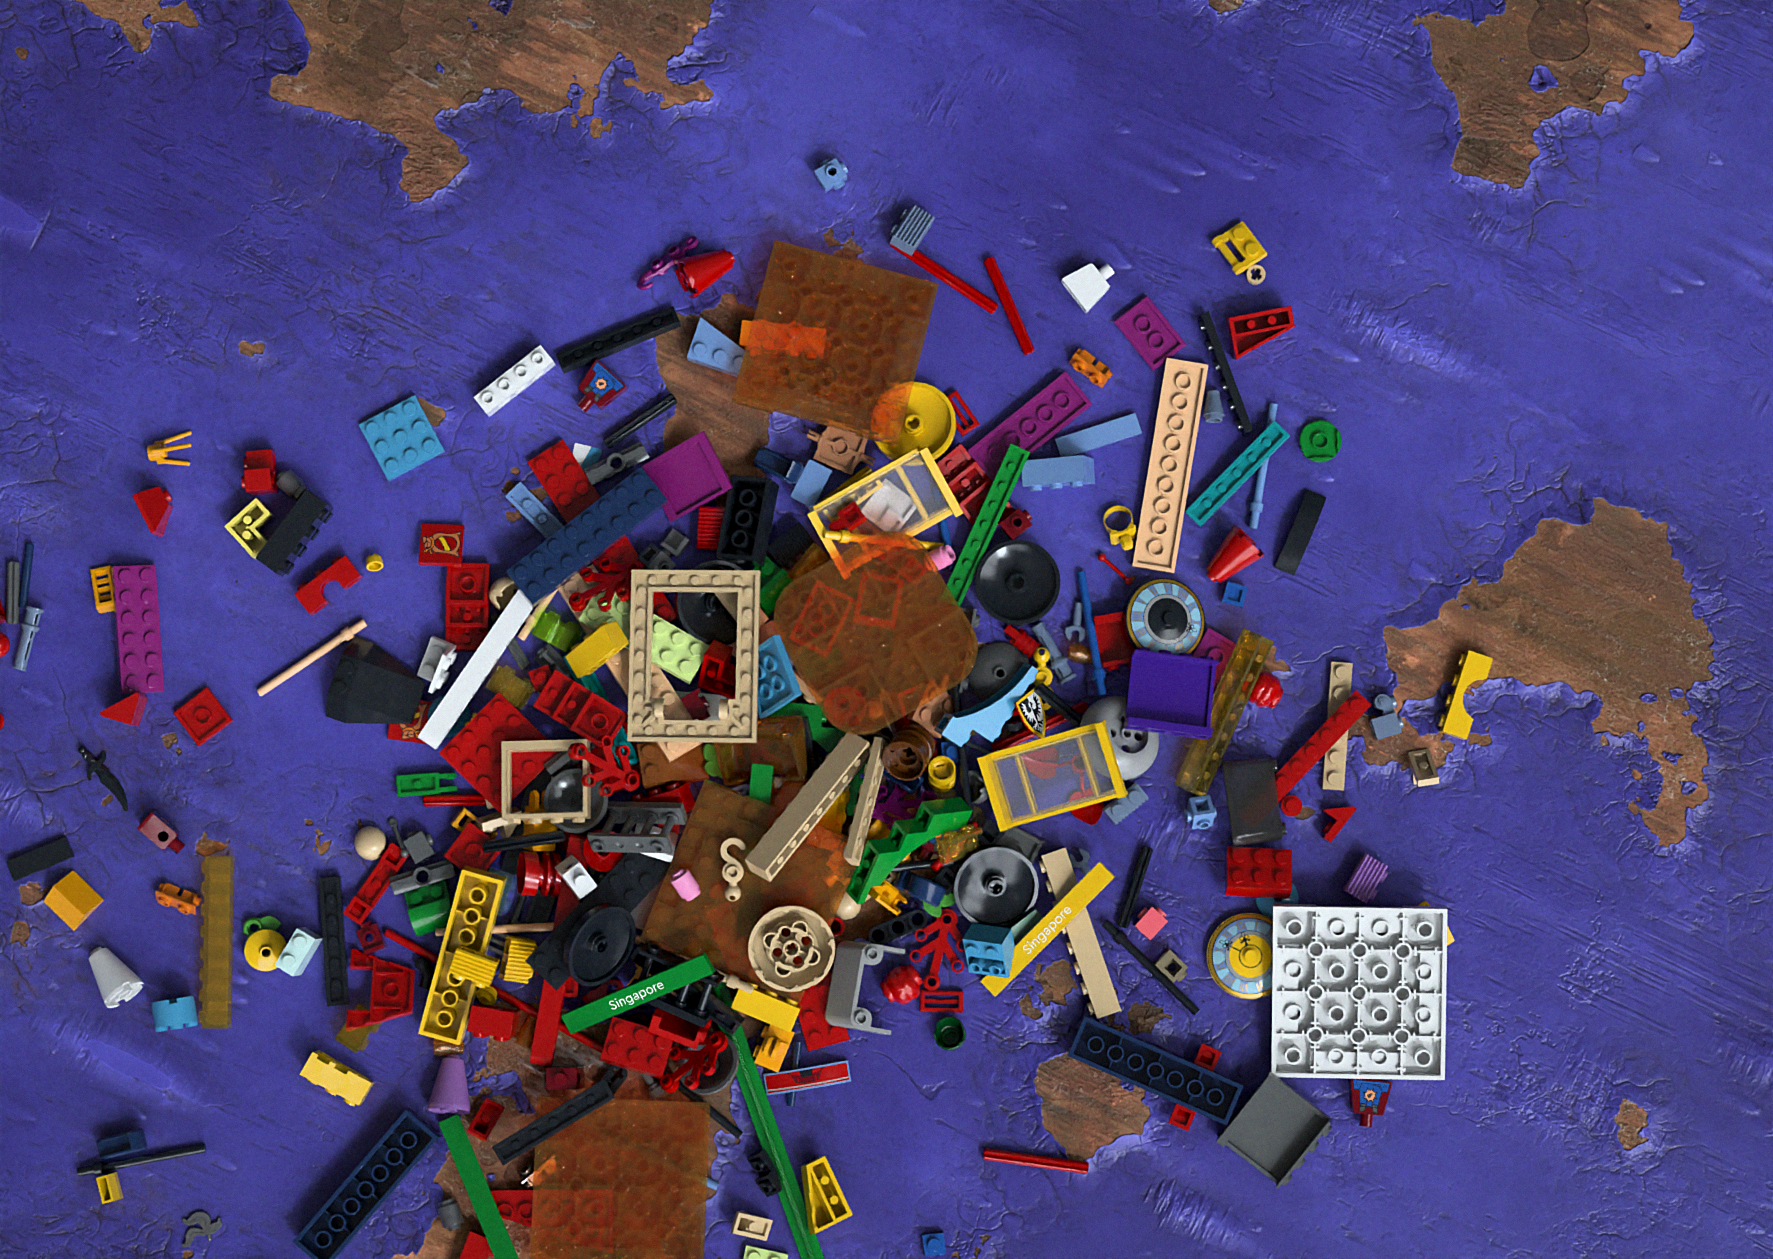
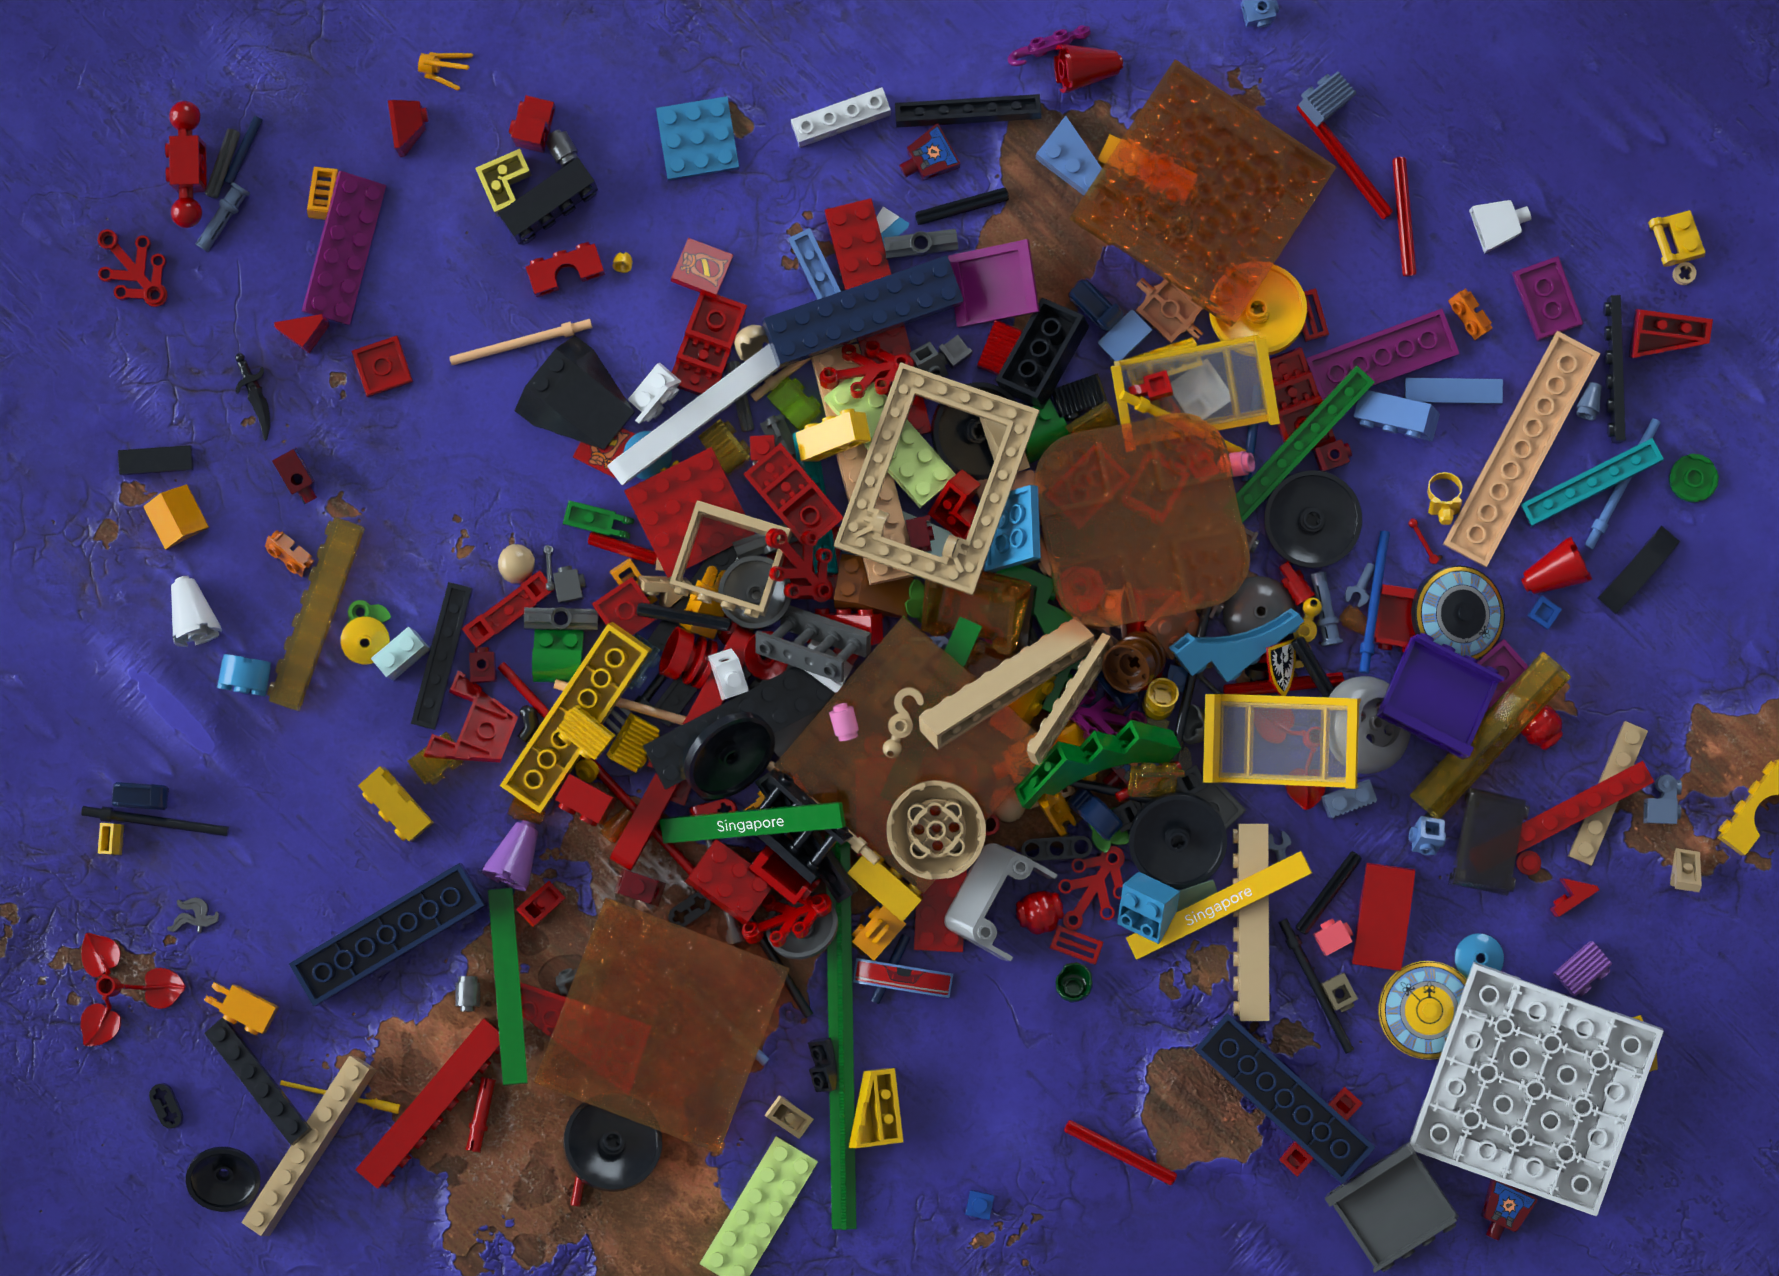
camera: 20 degrees right, 0 degrees up
black plate [492,1079,615,1165] -> none
red brick [1225,846,1292,899] -> none
none -> red slope [1352,863,1415,971]

